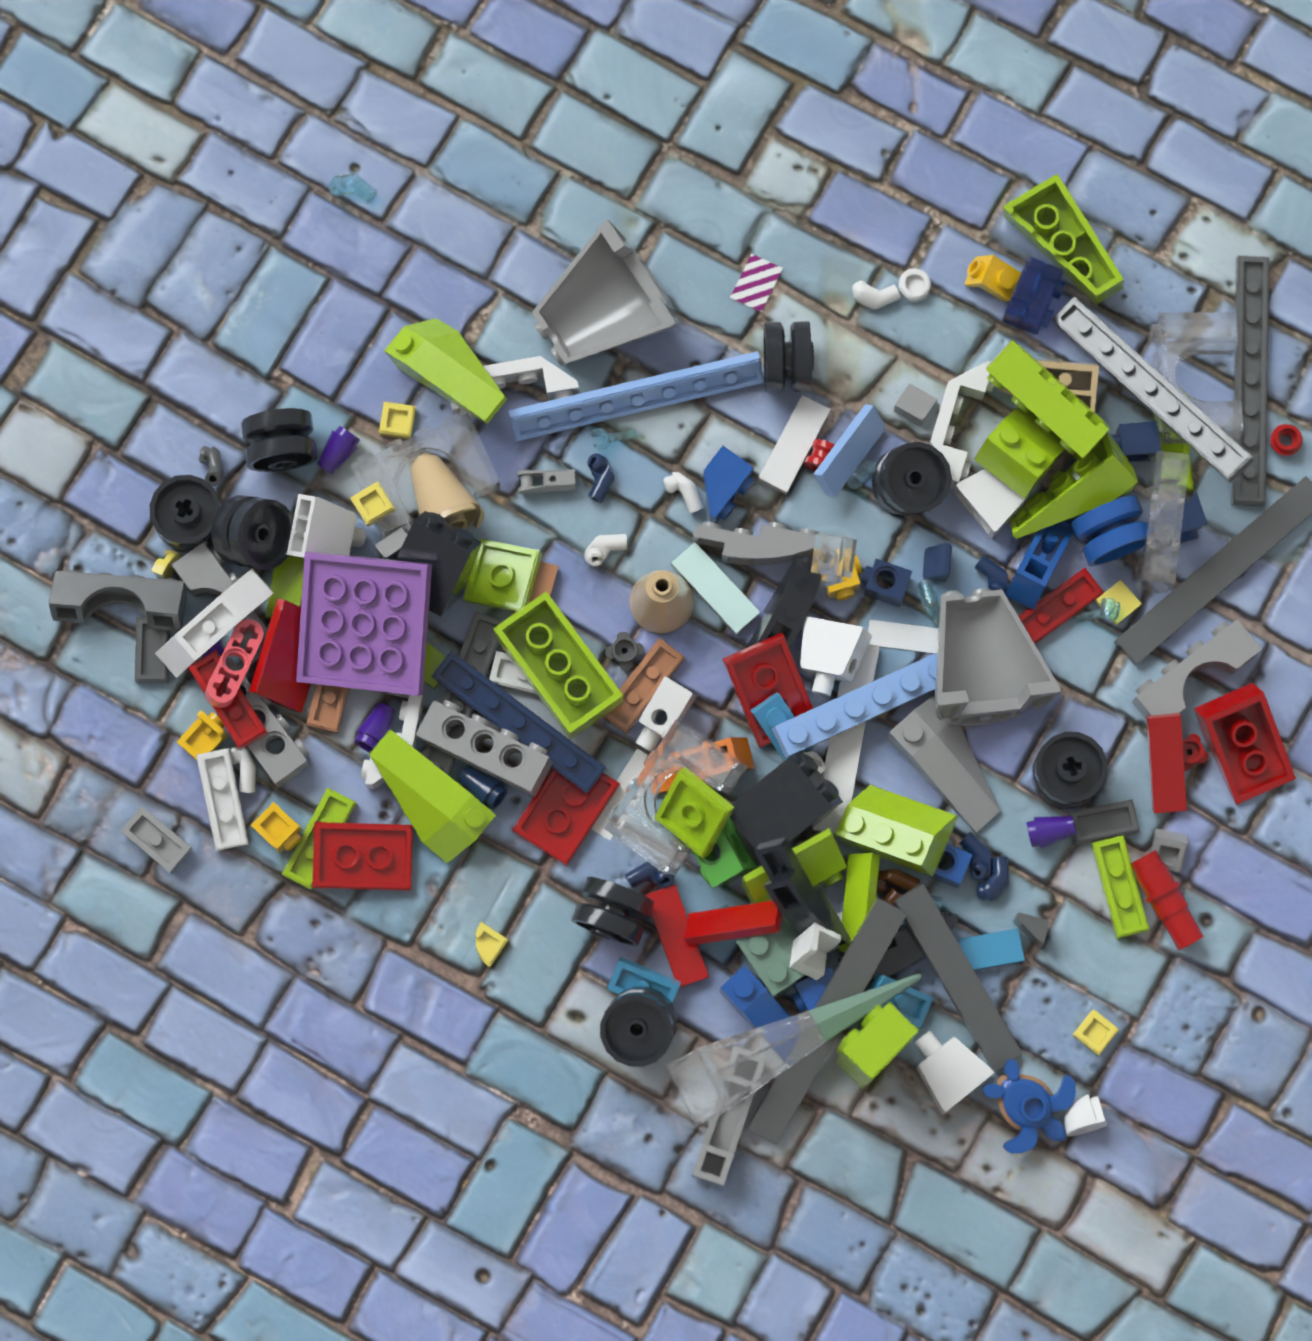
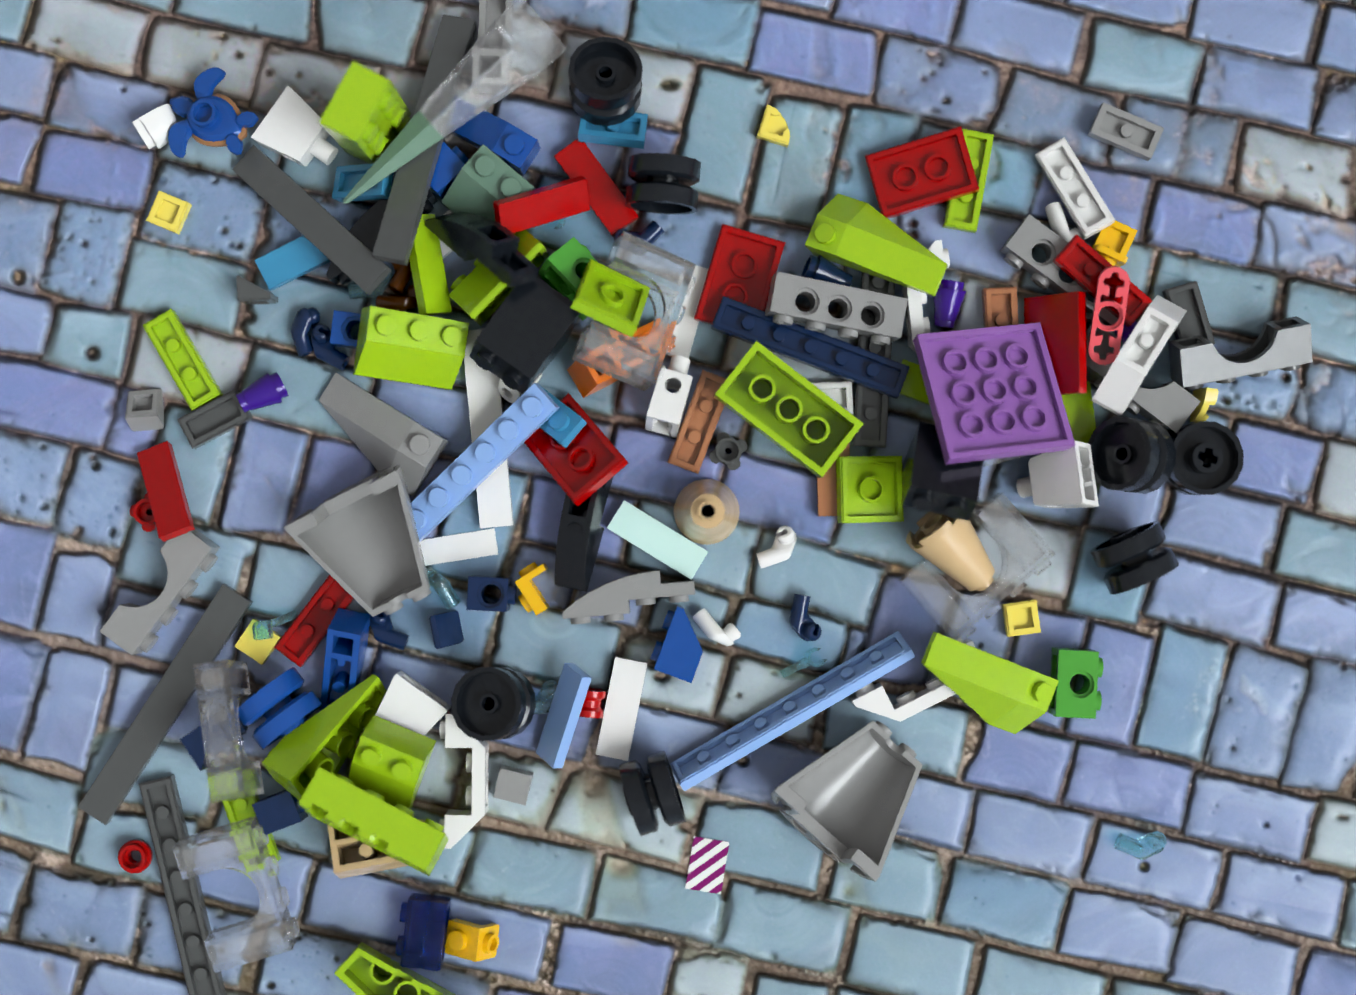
camera: 170 degrees right, 10 degrees up
dark grey arm [199,446,224,487] -> none
yellow bracket [251,802,303,854] -> none
dark purple cone [317,425,360,475] -> none
light yellow tile [350,481,395,527] -> none
light grey slope [375,527,407,560] -> none
light grey bar [517,469,576,494] -> none
white panel [789,923,841,980] -> none
white torso [800,617,872,697] -> none
clear brick [811,534,857,583] -> none
white arm [852,281,900,310] -> none
white tile [898,269,931,302] -> none
black wheel [1032,732,1107,809] -> none
tile [1052,297,1254,483] -> none
red piece [1130,850,1204,951] -> none
red slope [1193,683,1296,805] -> none
none -> bright green brick [1049,647,1103,719]

